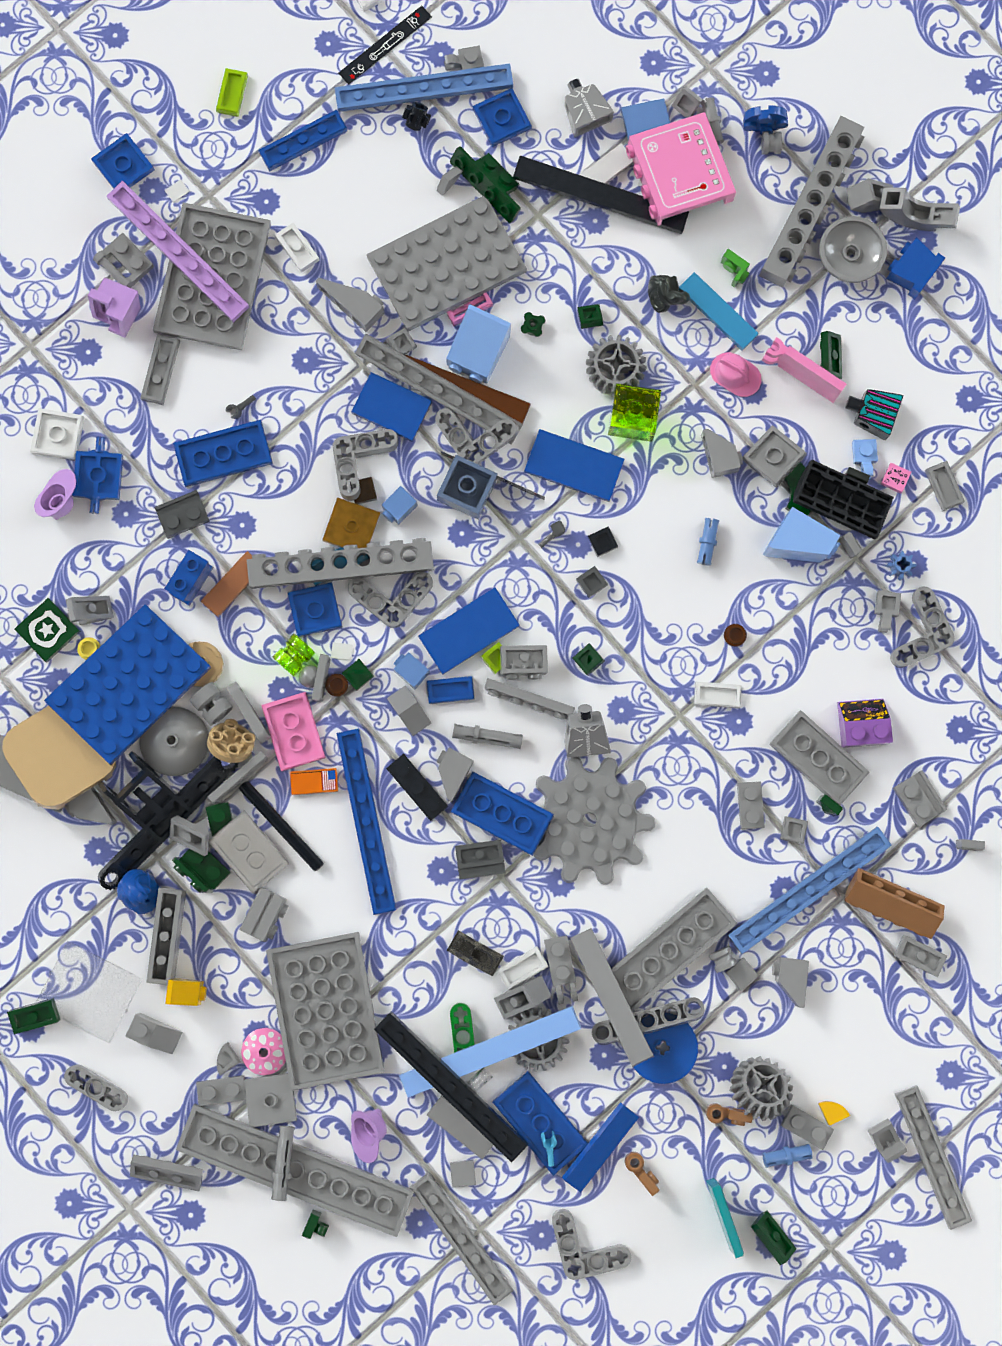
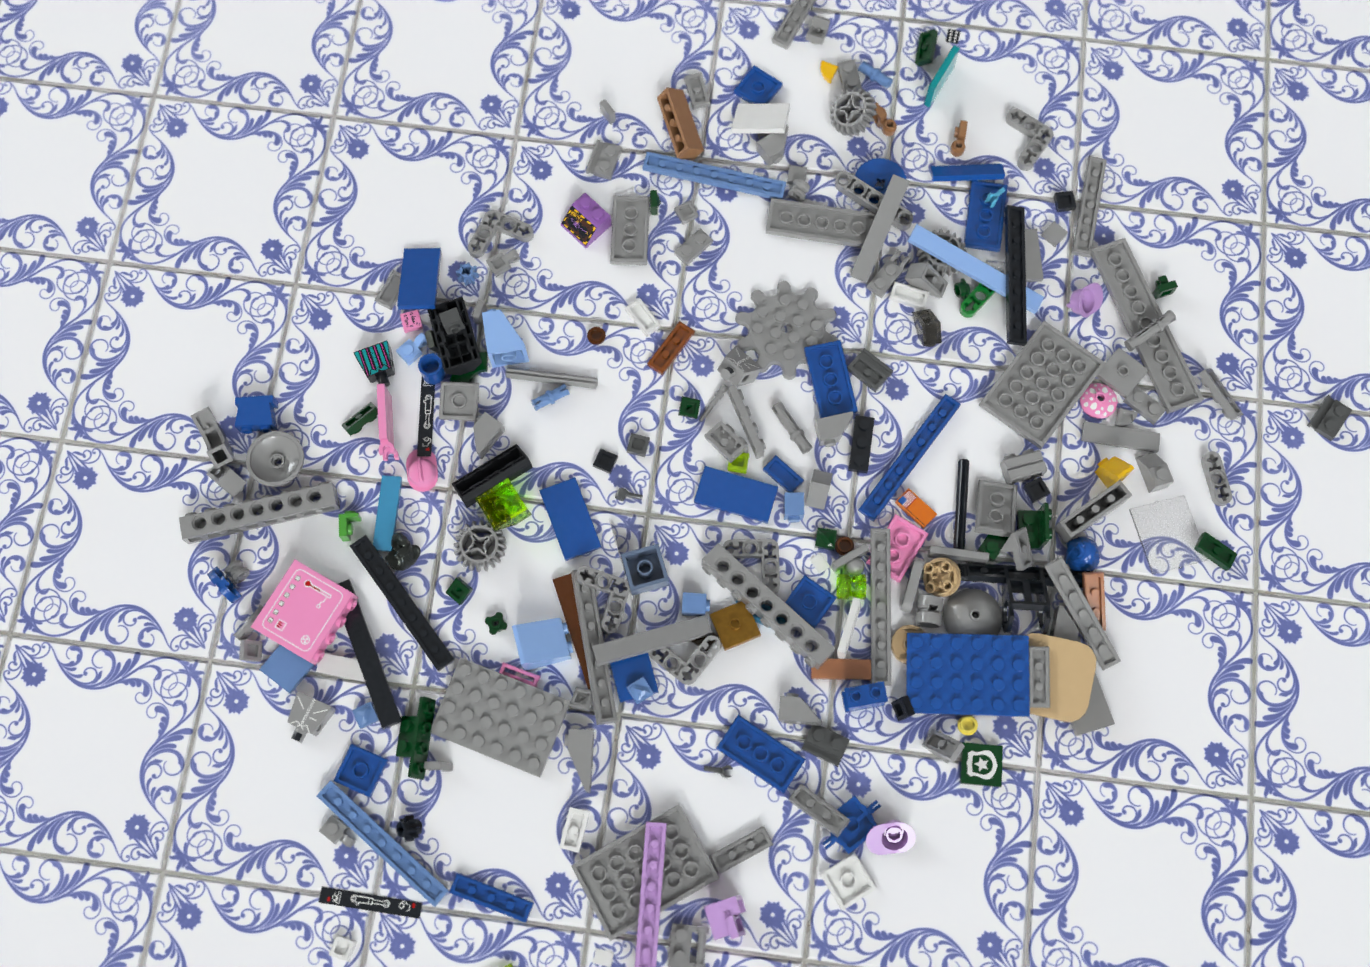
camera: 125 degrees left, 10 degrees down
none -> black tile [350,535,455,672]
none -> medium blue tile [352,702,379,729]
none -> blue tile [397,248,441,310]
none -> black sticker [417,377,435,456]
none -> blue piece [418,353,446,384]
none -> dark grey plate [439,307,465,335]
none -> black piece [452,444,533,508]
none -> light grey axle [506,367,598,389]
none -> light grey tile [592,615,712,667]
none -> medium blue tile [626,677,654,705]
none -> dark orange tile [647,321,695,376]
none -> light grey piece [699,384,728,422]
none -> white tile [731,103,790,133]
none -> blue tile [734,65,783,104]
none -> light grey slope [778,693,822,726]
none -> light grey tile [789,784,850,838]
none -> white tile [837,597,861,659]
none -> light grey tile [870,528,891,686]
none -> black tile [891,695,915,721]
none -> black sticker [946,29,960,44]
none -> dark green plate [954,278,970,300]
none -> black plate [1023,477,1051,503]
none -> light grey tile [1029,646,1050,708]
none -> light grey tile [1044,556,1121,671]
none -> black plate [1053,191,1077,212]
none -> light grey tile [1081,421,1160,453]
none -> nougat tile [1082,571,1106,631]
none -> dark grey plate [1307,395,1352,441]

